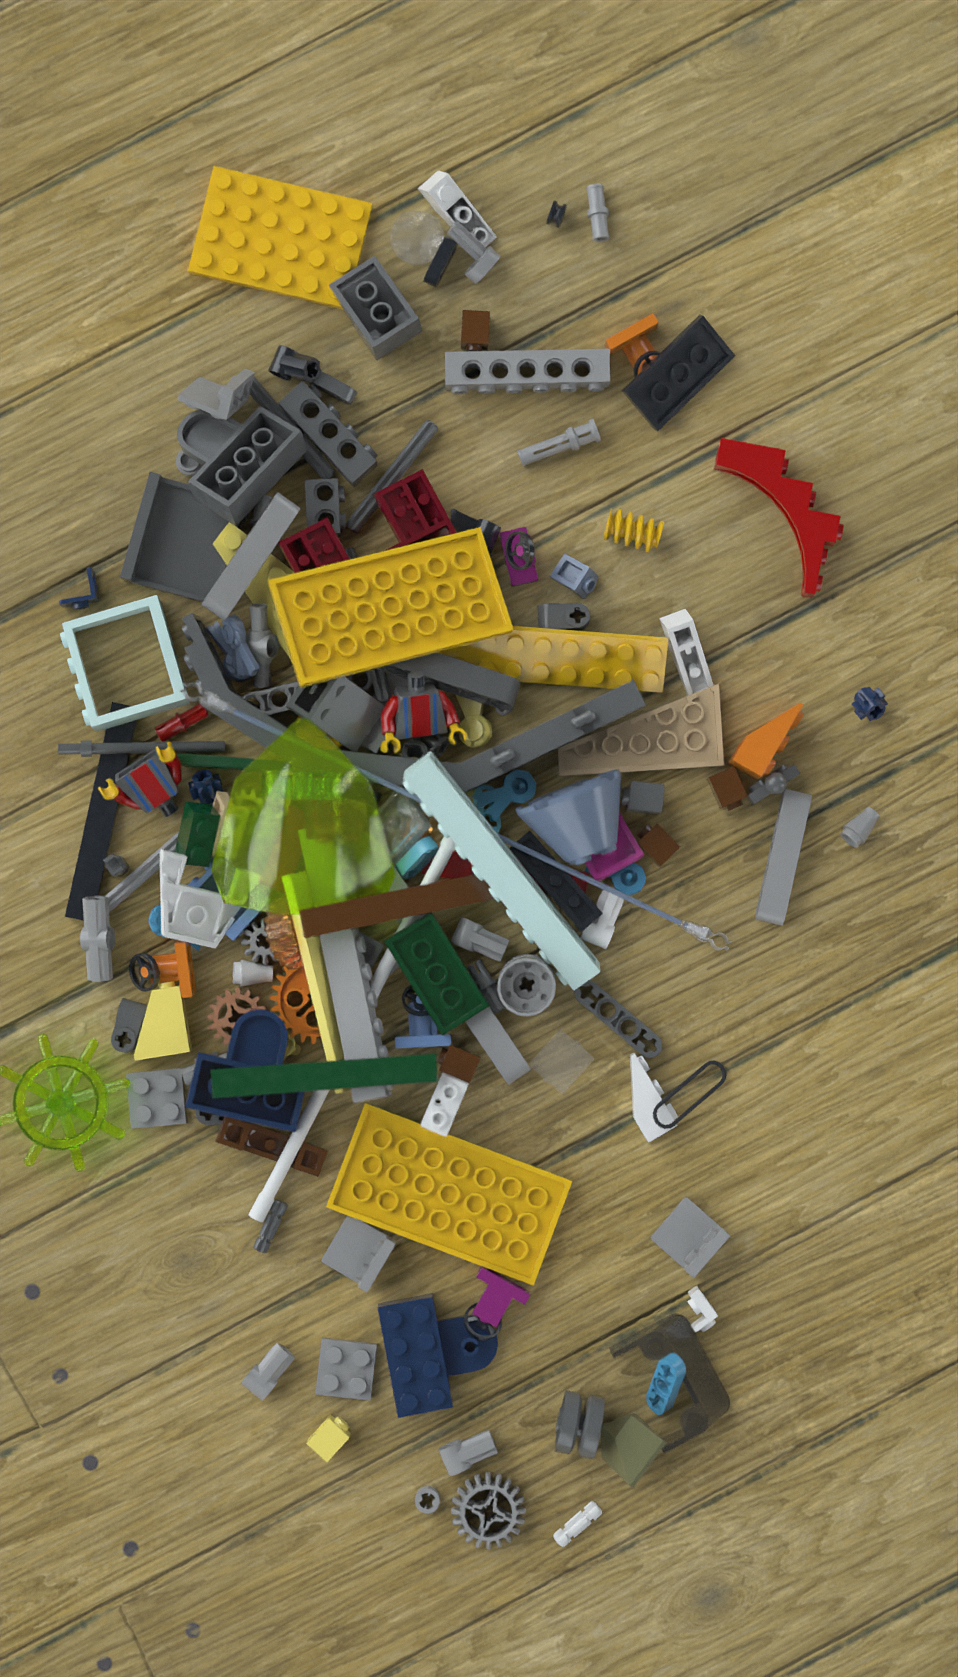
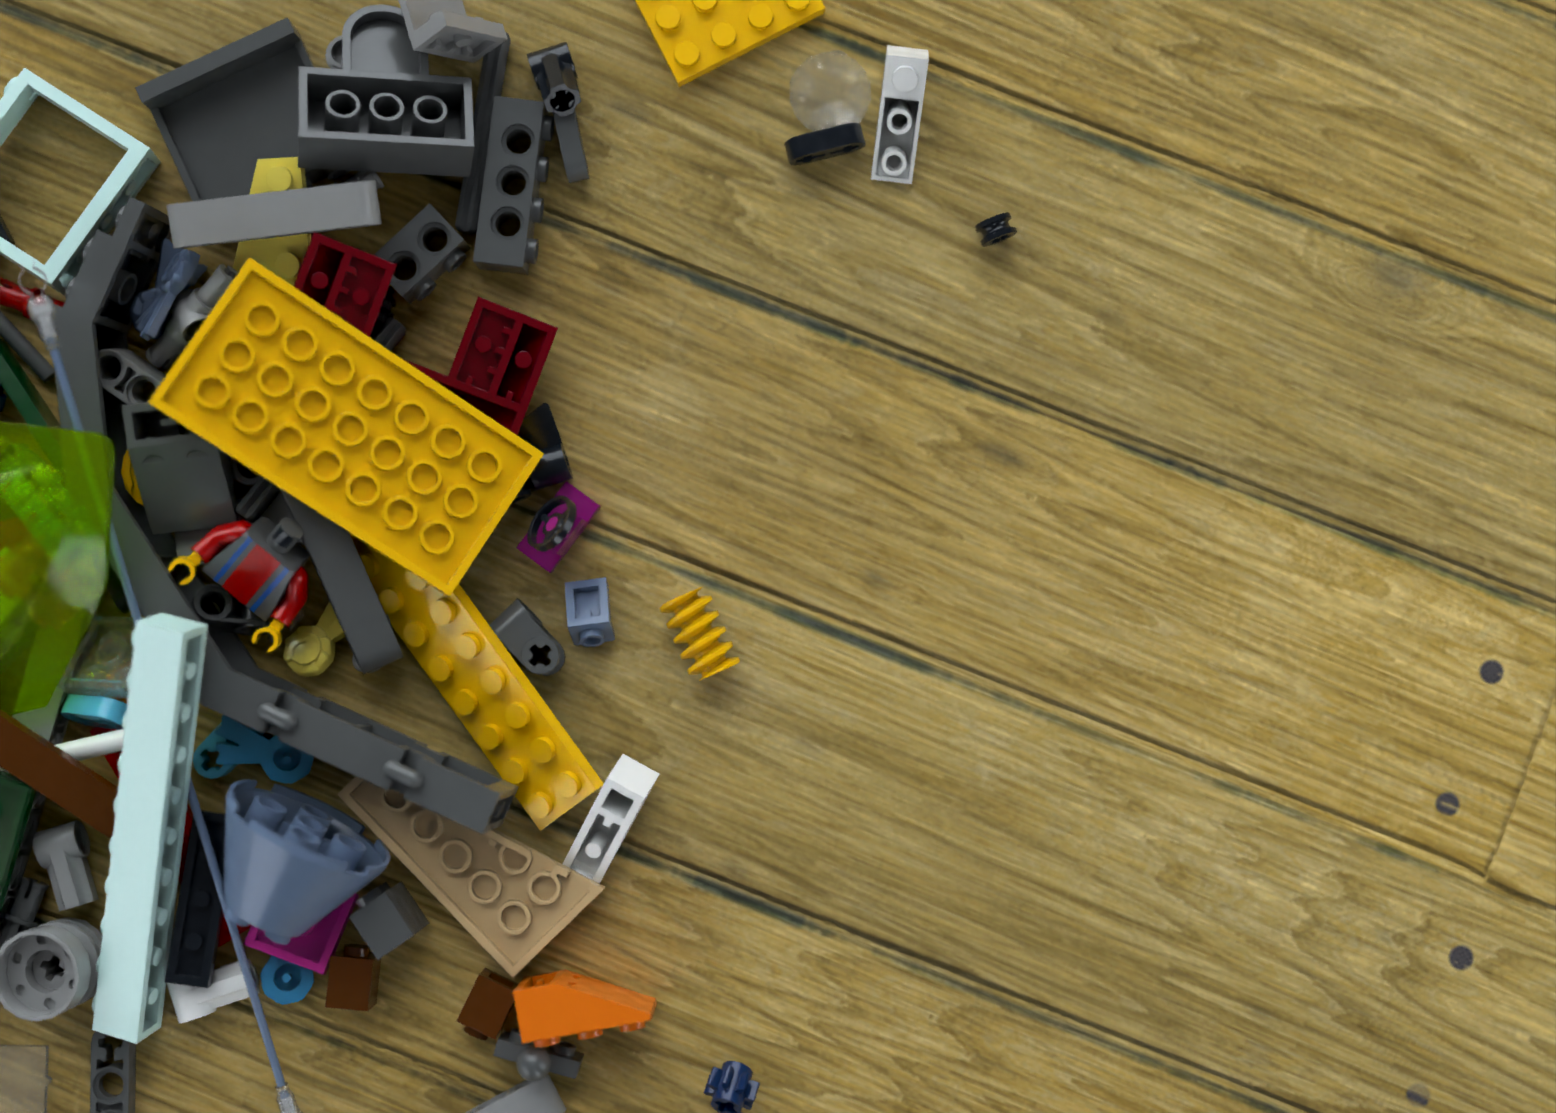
camera: 55 degrees right, 0 degrees up
dark blue bracket [59,567,99,610] -> none
dark grey slope [329,256,422,360] -> none
dark grey axle [346,420,438,533] -> none
light grey brick [445,349,610,394] -> none
light grey piece [447,221,500,284] -> none
reddish brown brick [461,310,490,352] -> none
light grey pin [517,418,601,467] -> none
light grey pin [586,184,610,242] -> none
orange piece [605,313,661,378] -> none
black tile [622,315,735,431] -> none
red arch [714,438,844,598] -> none

